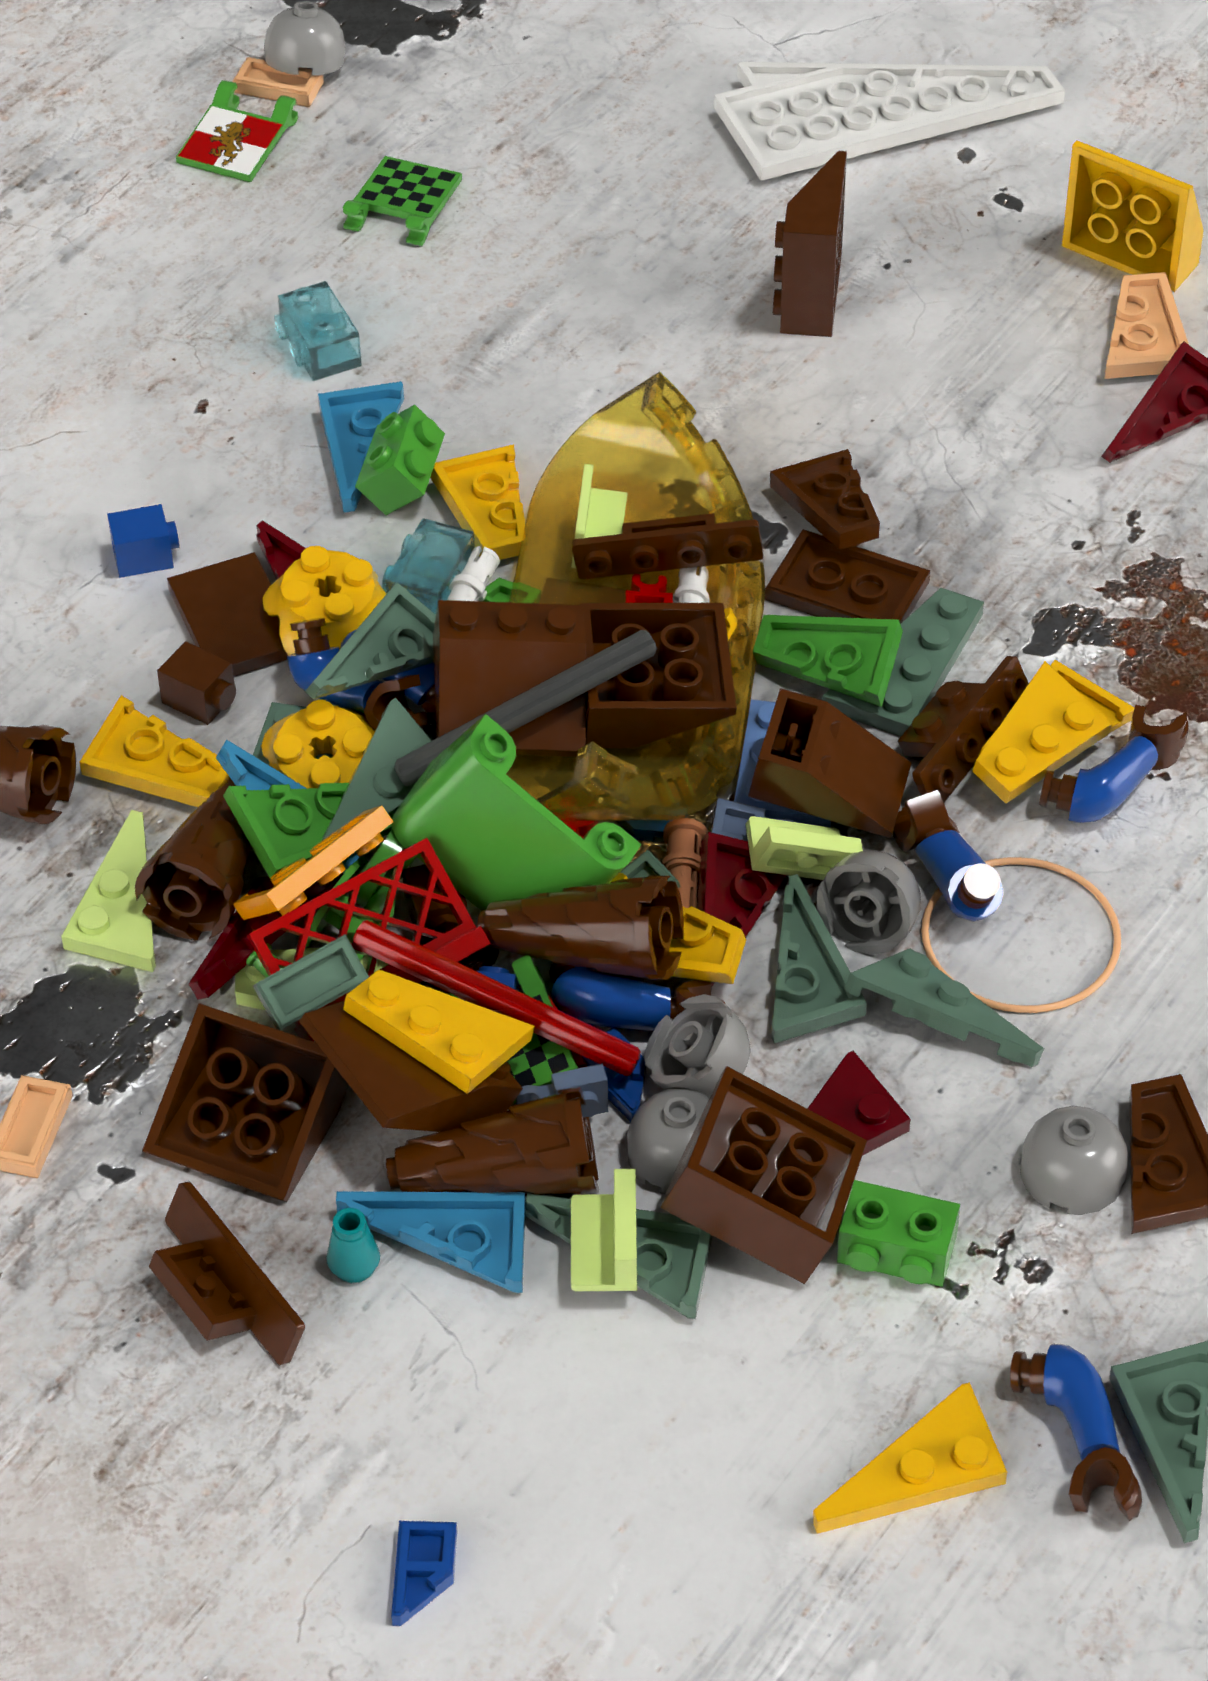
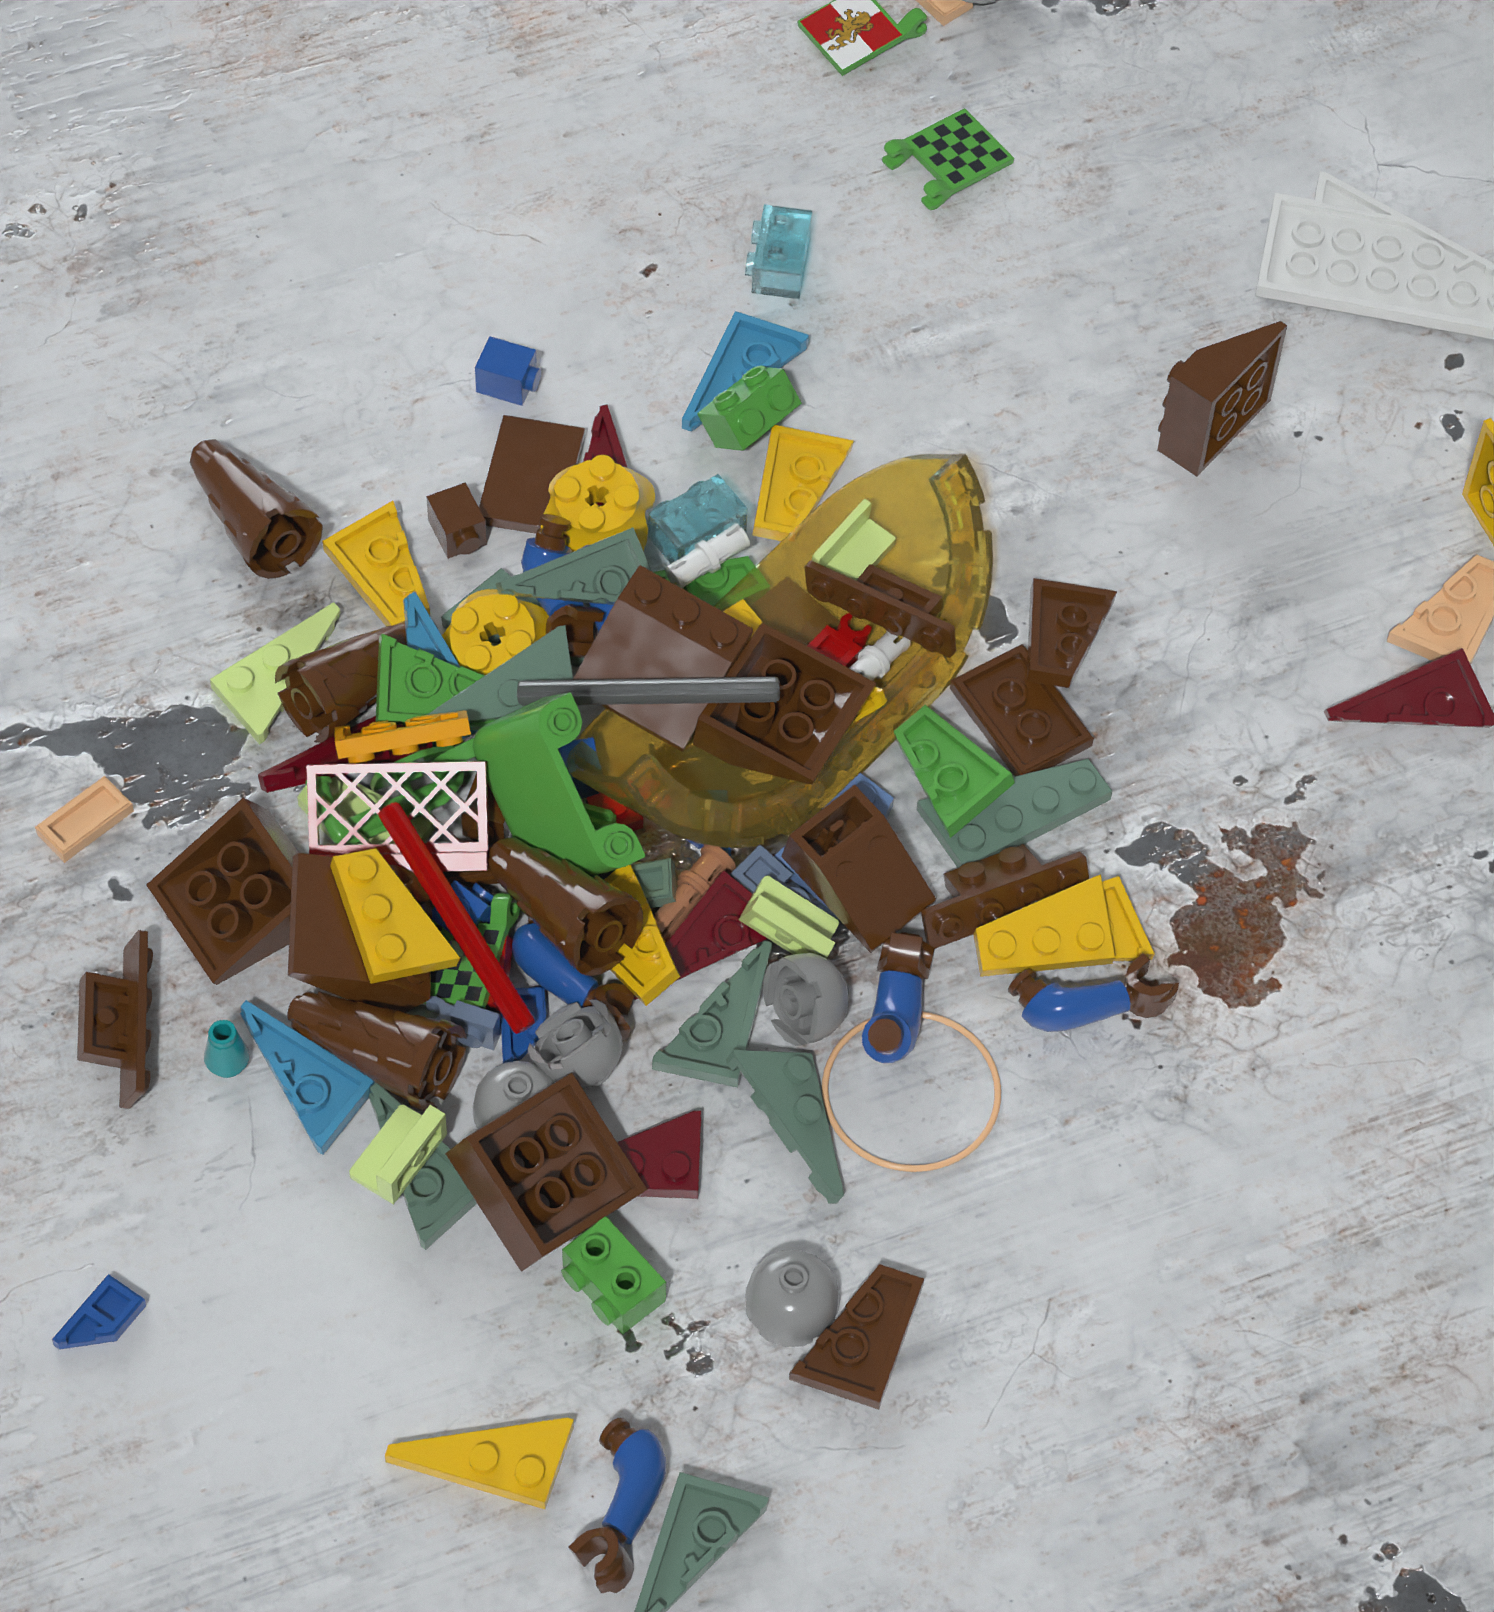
camera: 30 degrees right, 10 degrees up
sand green tile [253,934,369,1030] -> none

